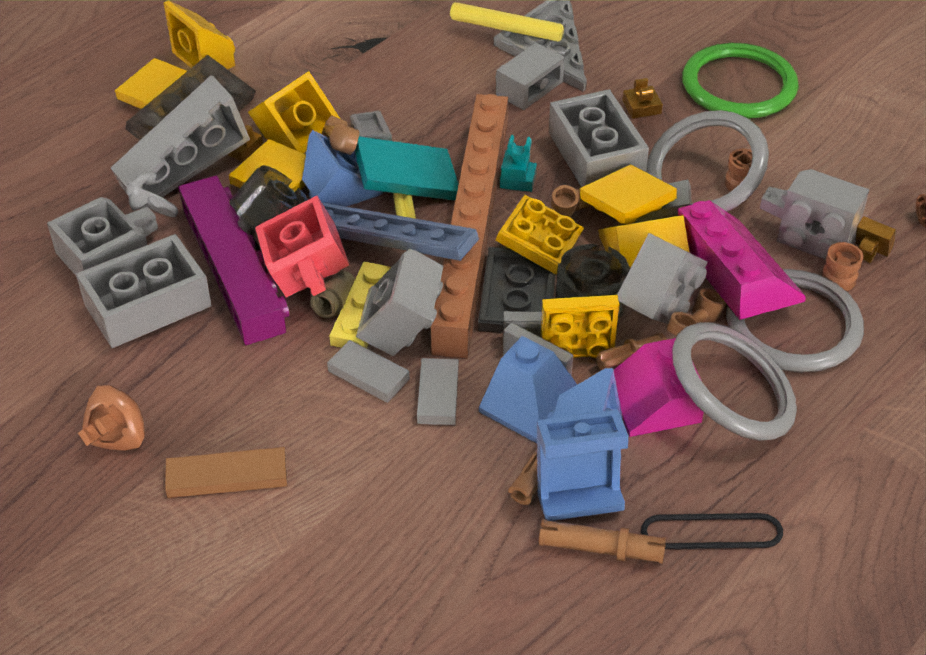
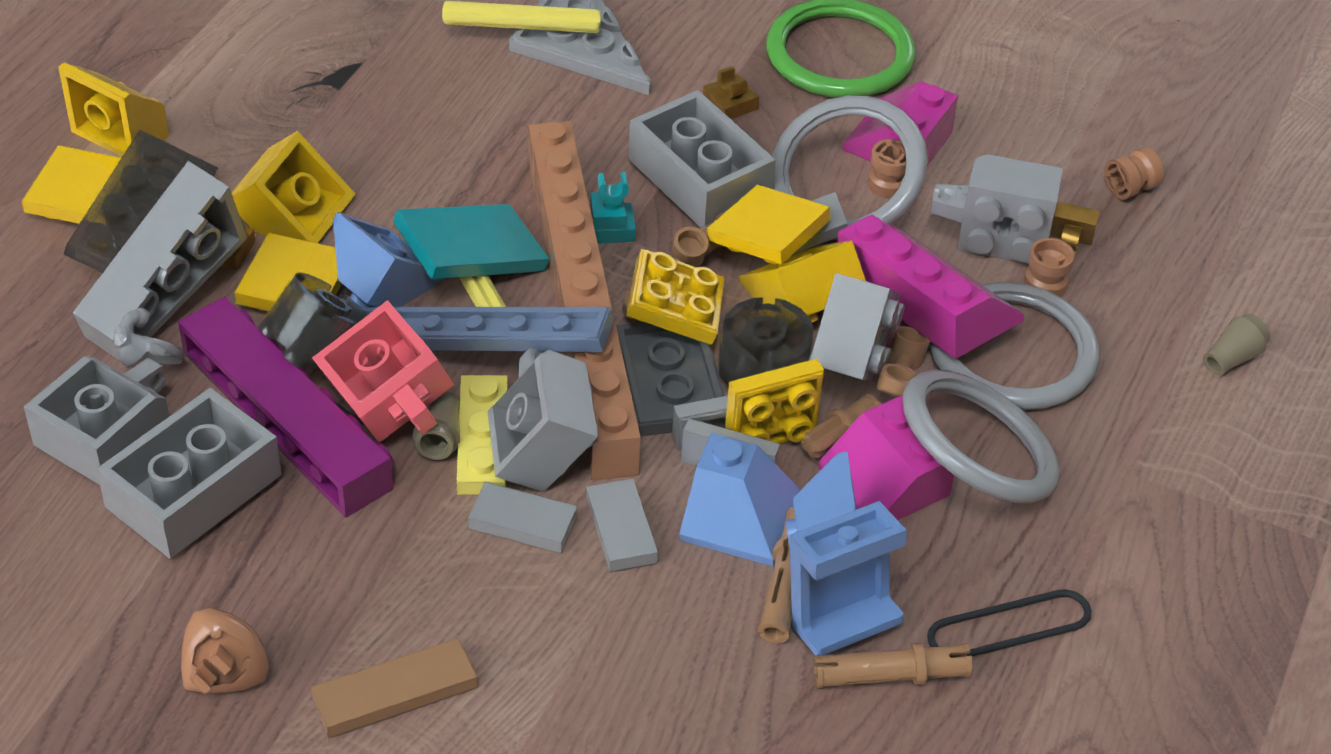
camera: 20 degrees left, 0 degrees up
medium nougat bar [322,116,359,155] -> none
light grey tile [350,111,392,141] -> none
light grey brick [495,42,565,110] -> none
none -> dark pink slope [842,81,959,166]

